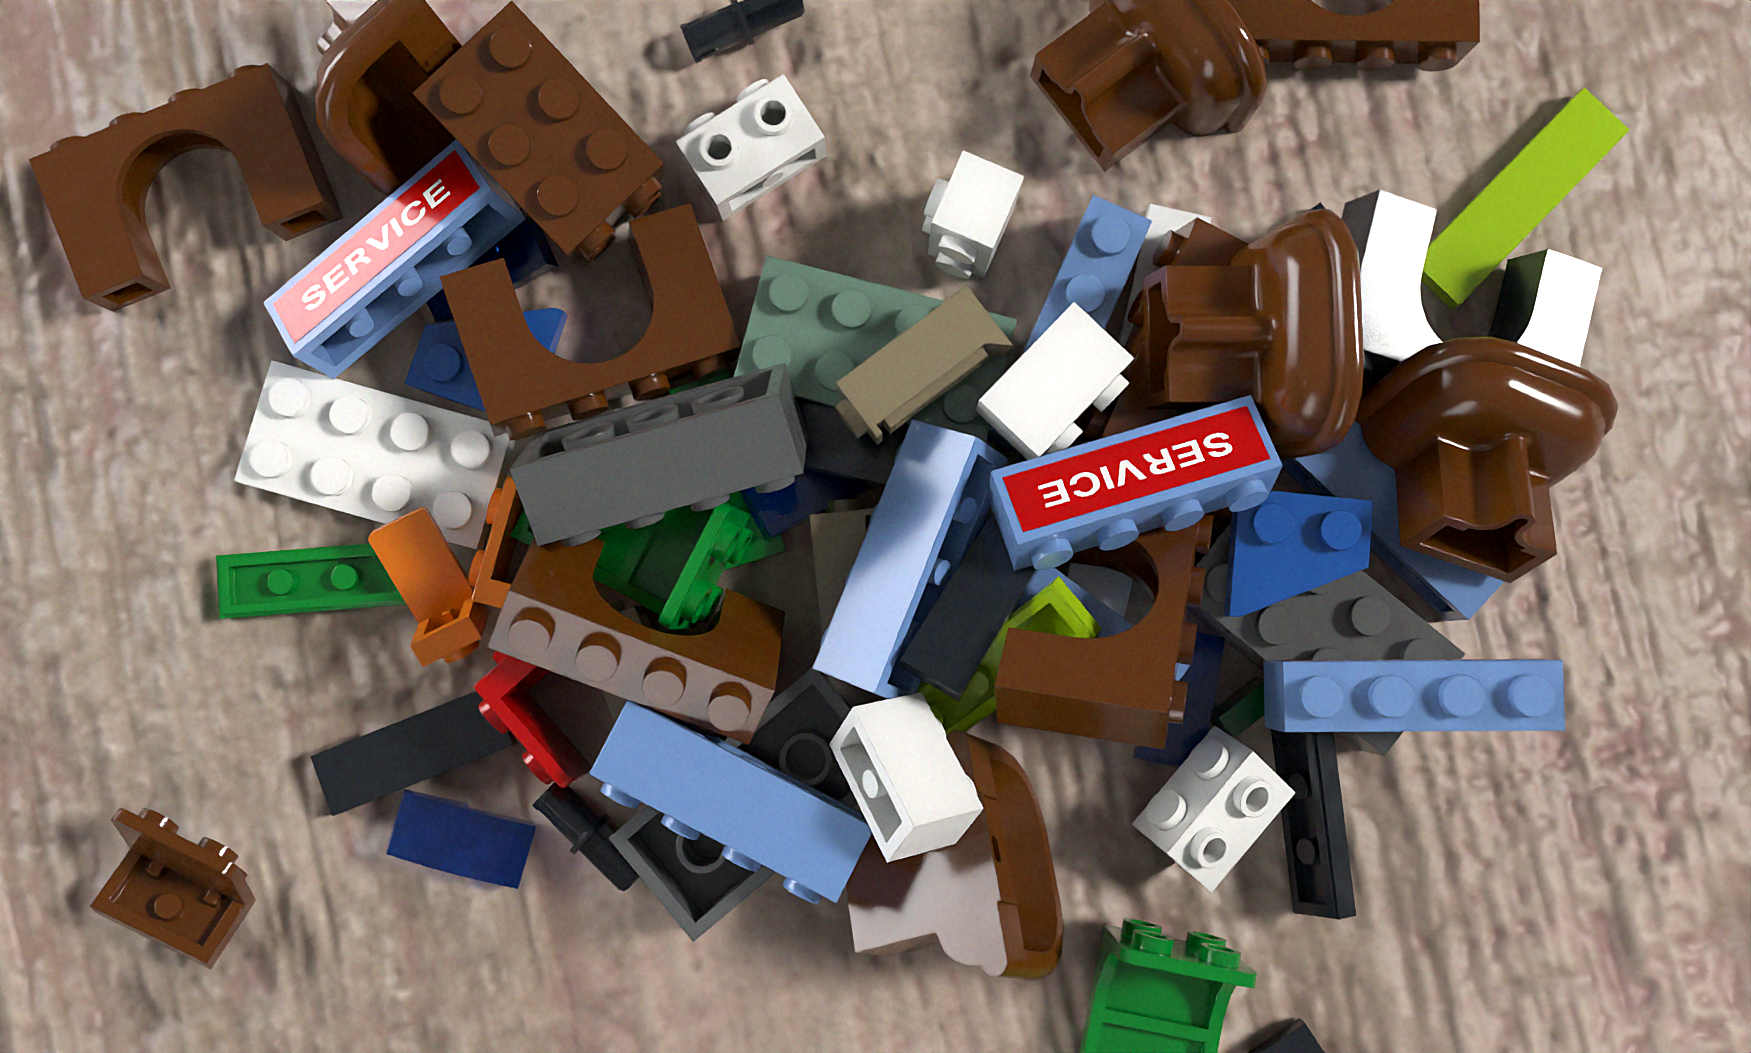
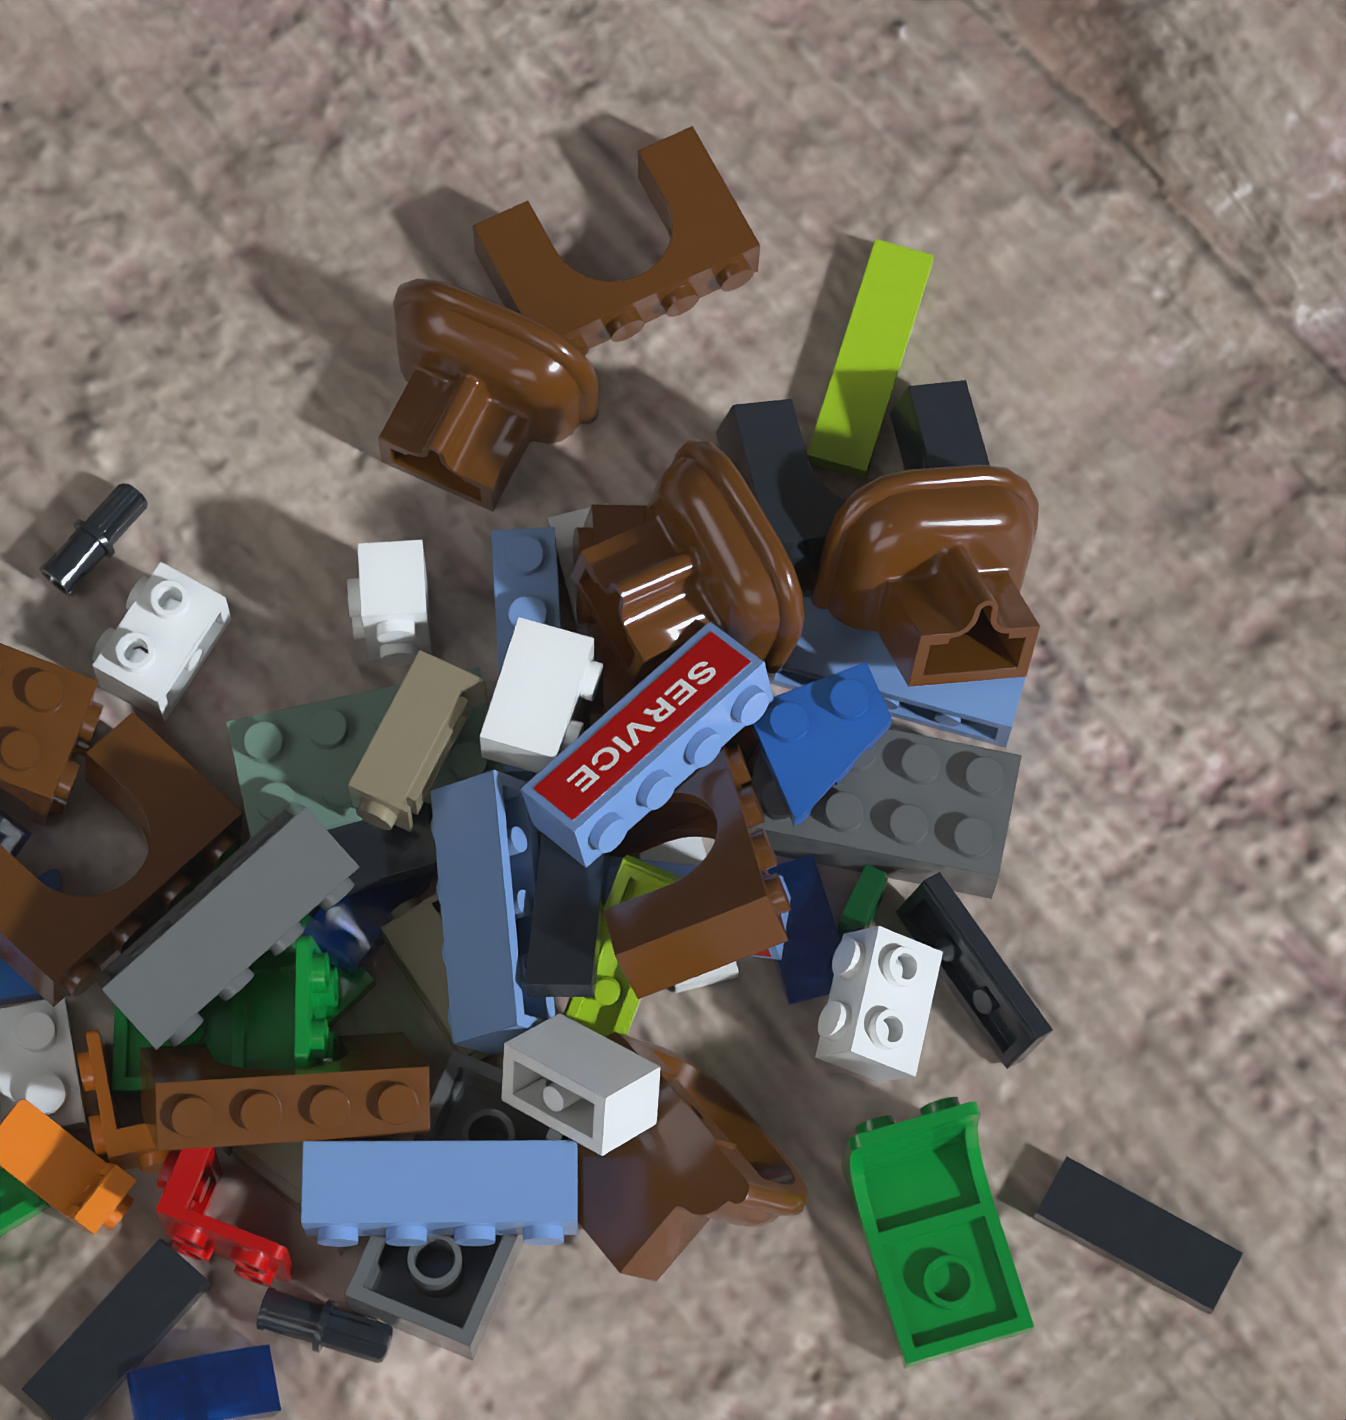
camera: 30 degrees left, 15 degrees down
medium blue brick [1263,659,1565,732] -> none

